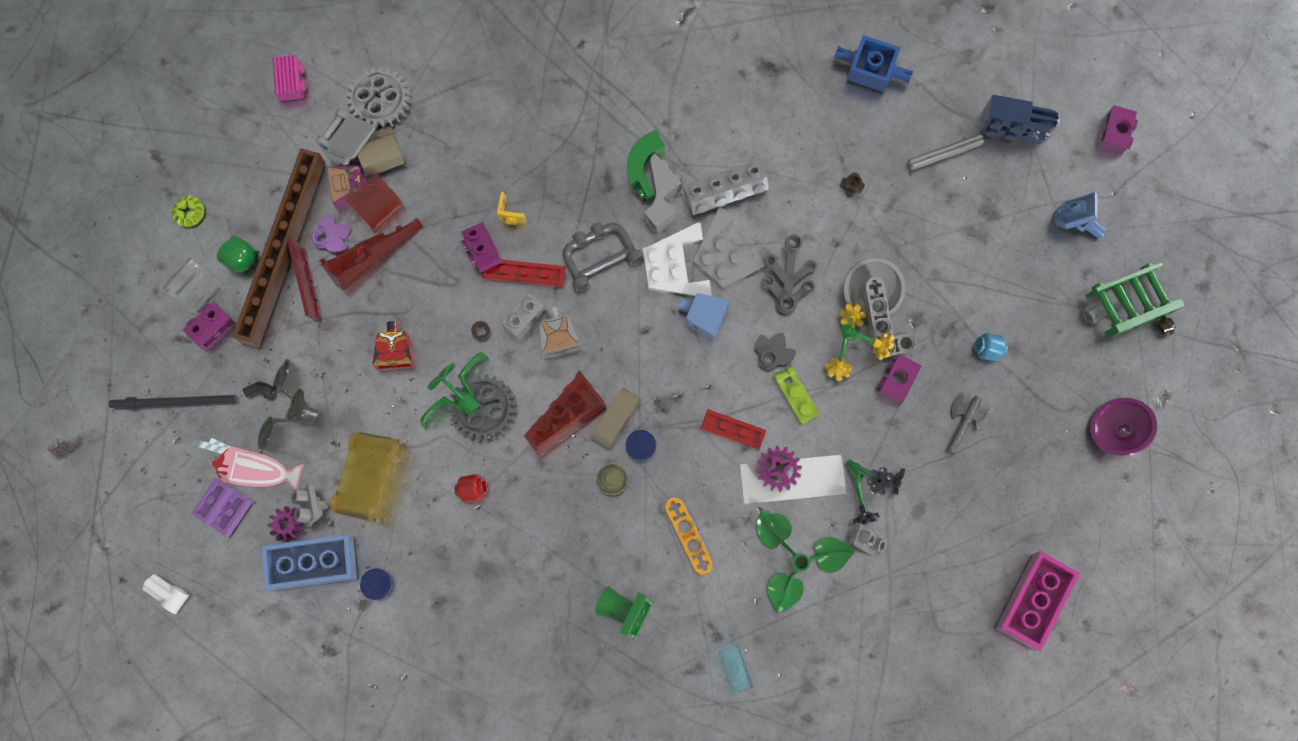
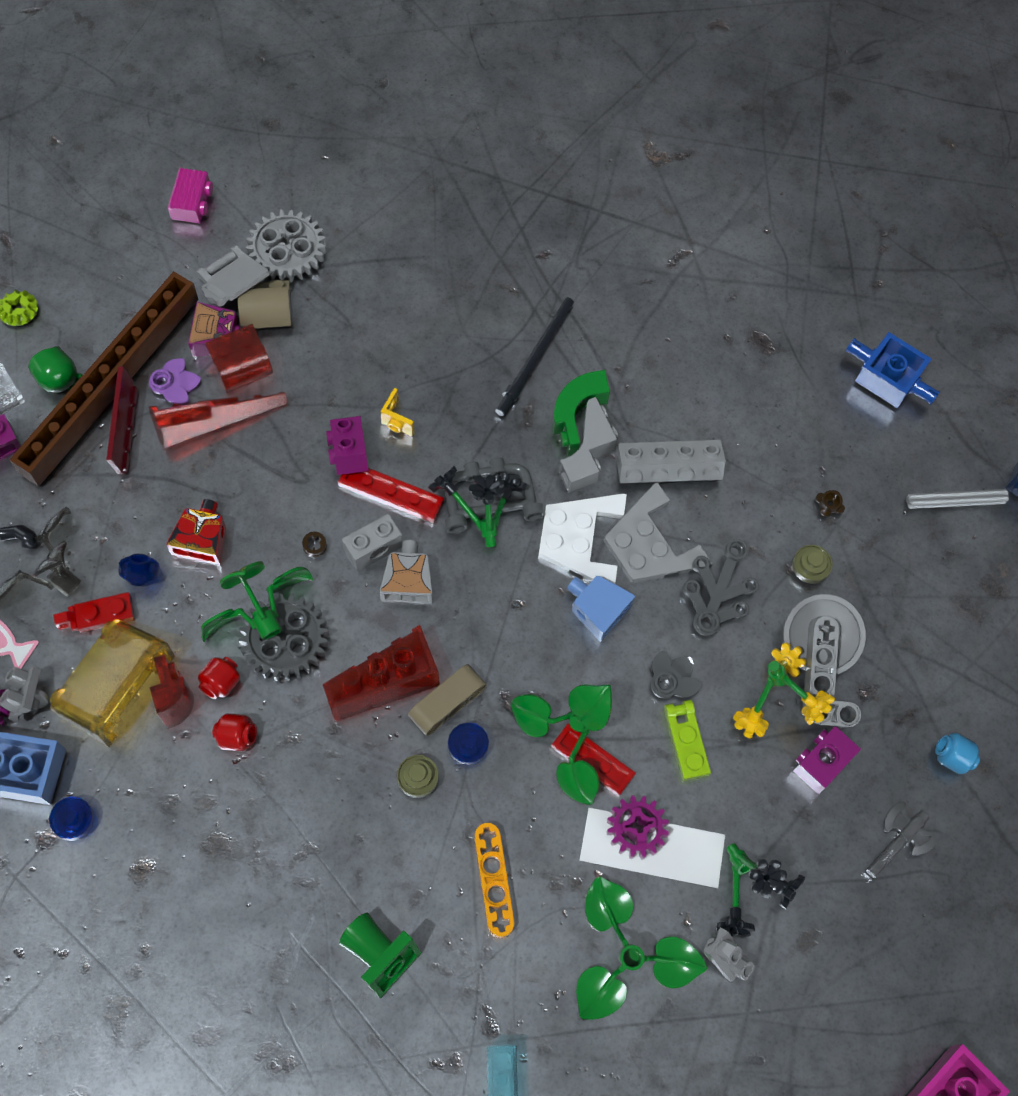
camera: 10 degrees right, 10 degrees down
none -> red hinge [53,592,135,633]
none -> clear blue plate [118,554,160,586]
none -> clear red brick [149,654,194,729]
none -> red head [198,657,240,699]
none -> black plant [428,466,527,547]
none -> black bar [495,297,574,416]
none -> green plant [511,684,612,805]
none -> olive plate [792,545,833,584]

